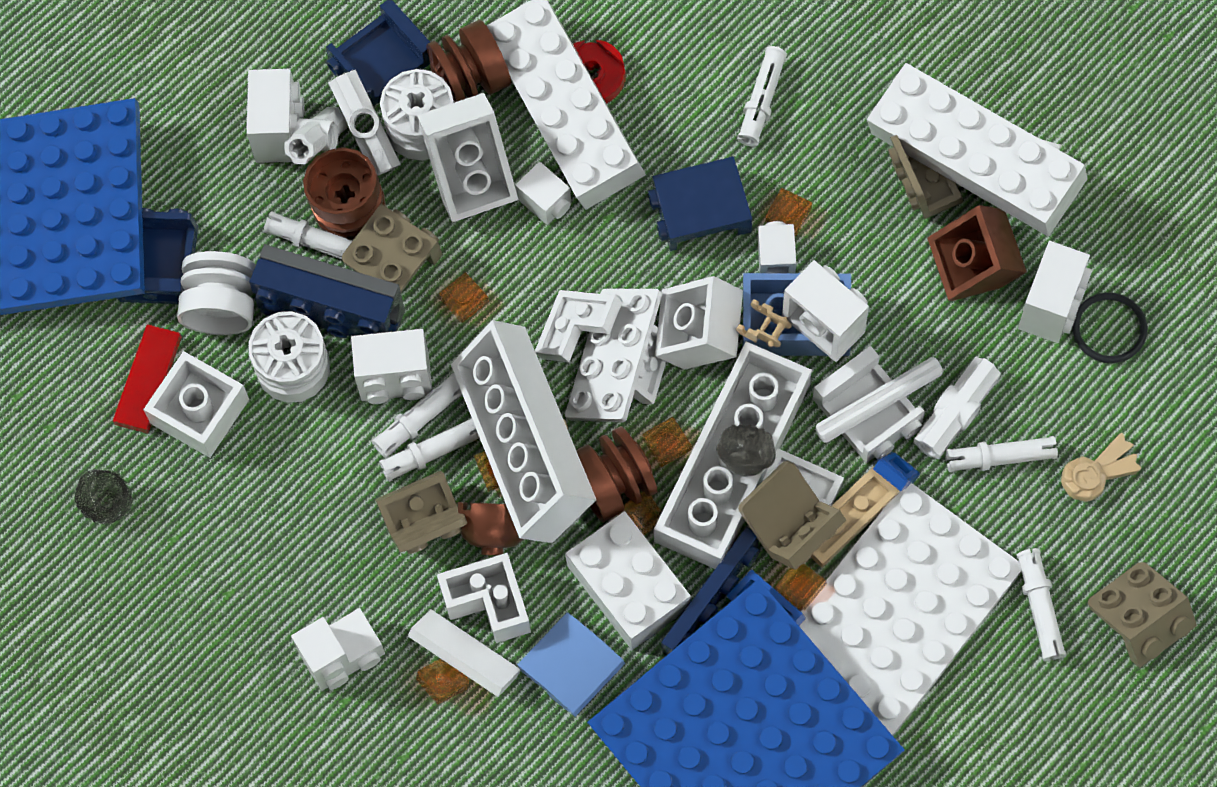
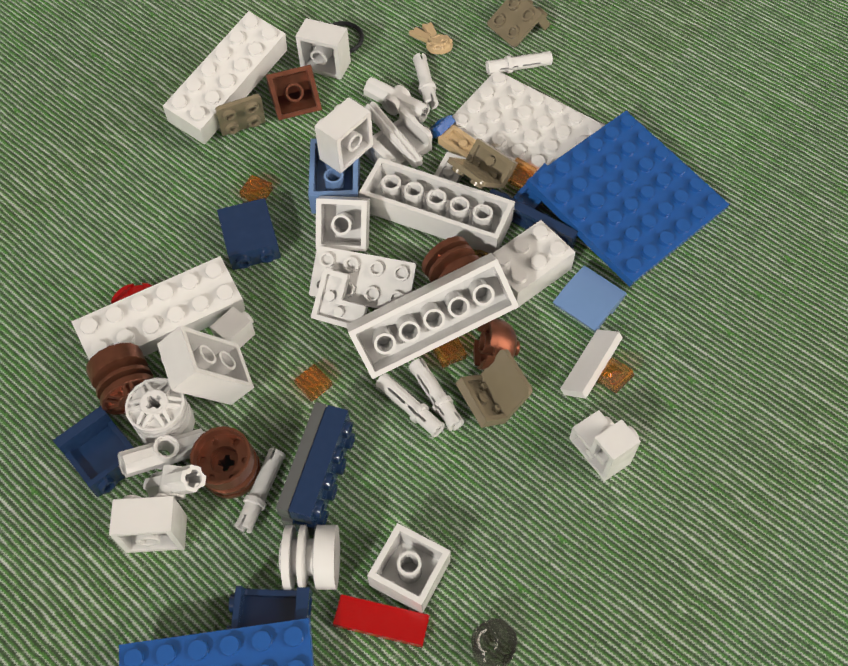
camera: 95 degrees left, 10 degrees down
white wheel [249,311,330,403] -> none
dark tan bracket [342,204,443,293] -> none
white brick [351,329,432,404] -> none
white brick [437,553,531,643] -> none
clear orange plate [642,417,692,468] -> none
clear smoke hair [716,424,776,477] -> none
tan piece [736,299,792,347] -> none
white pin [737,46,787,147] -> none
white brick [758,221,796,273] -> none

